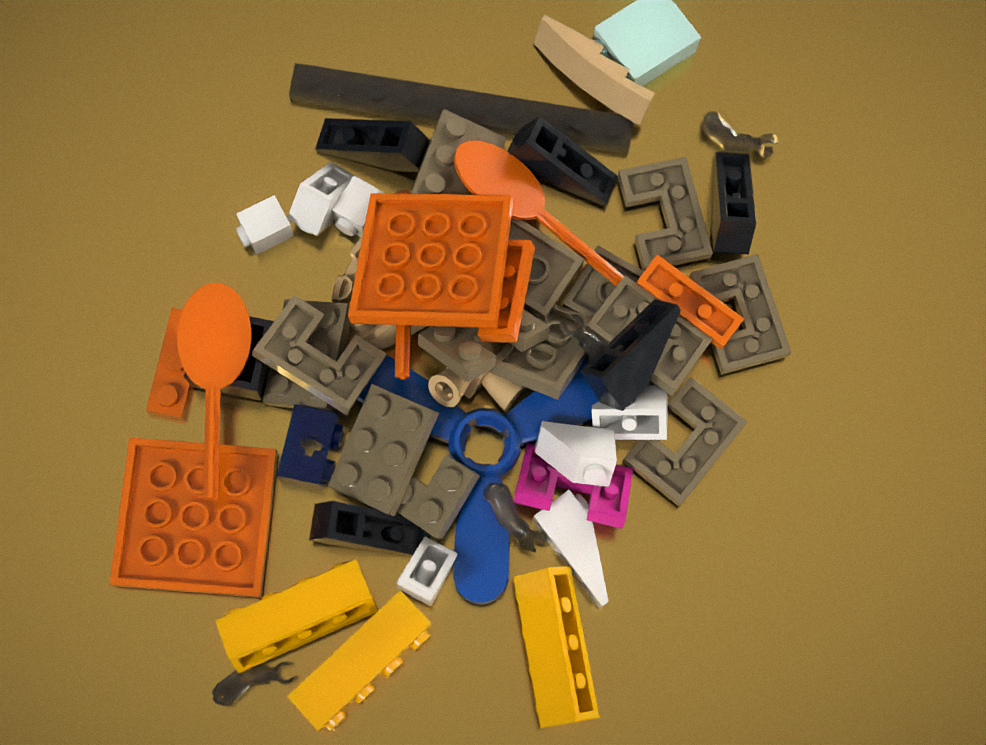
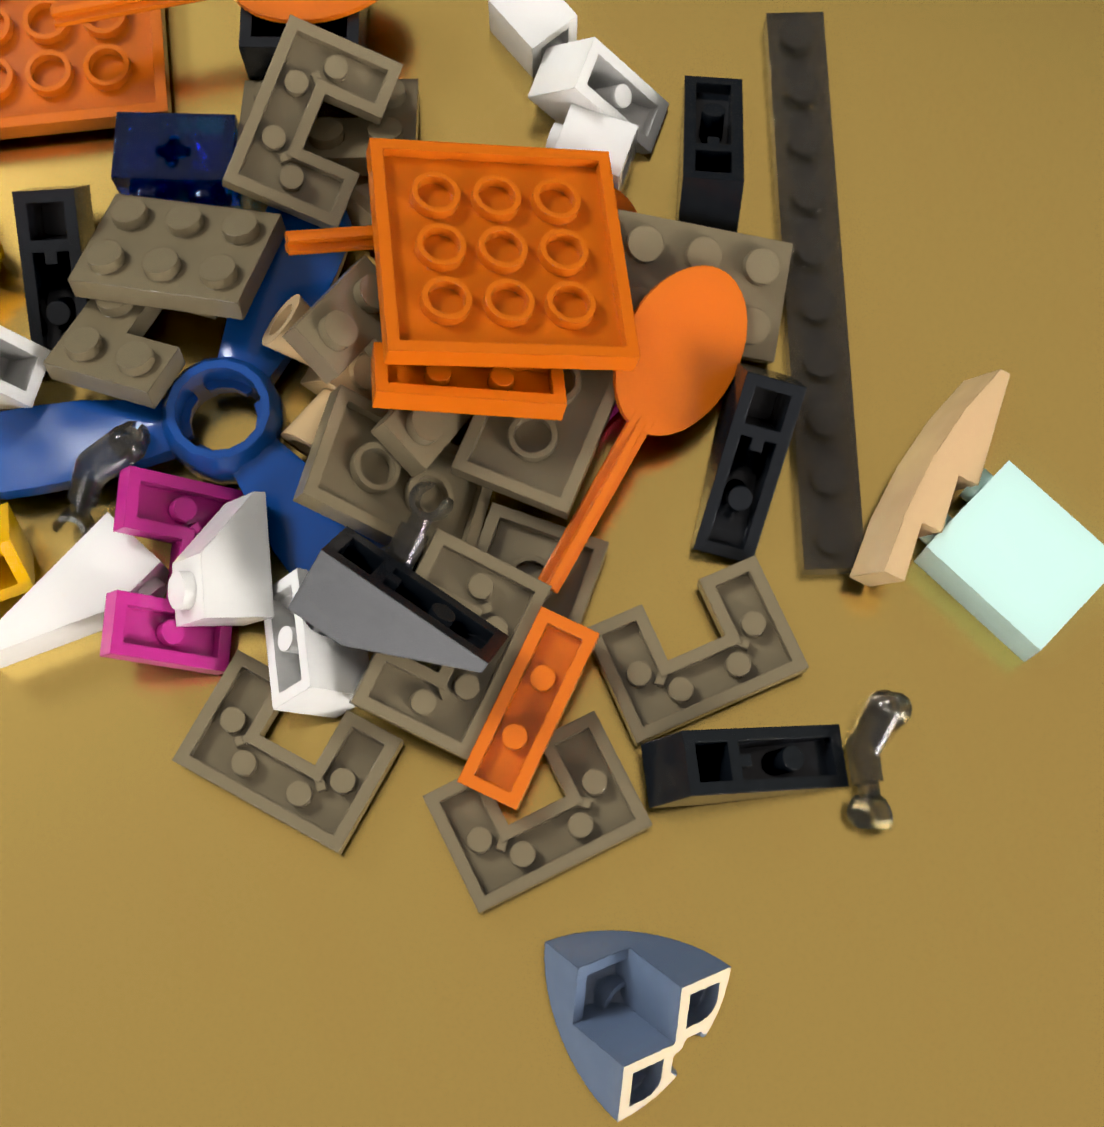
camera: 85 degrees right, 0 degrees up
none -> sand blue brick [544,930,731,1122]

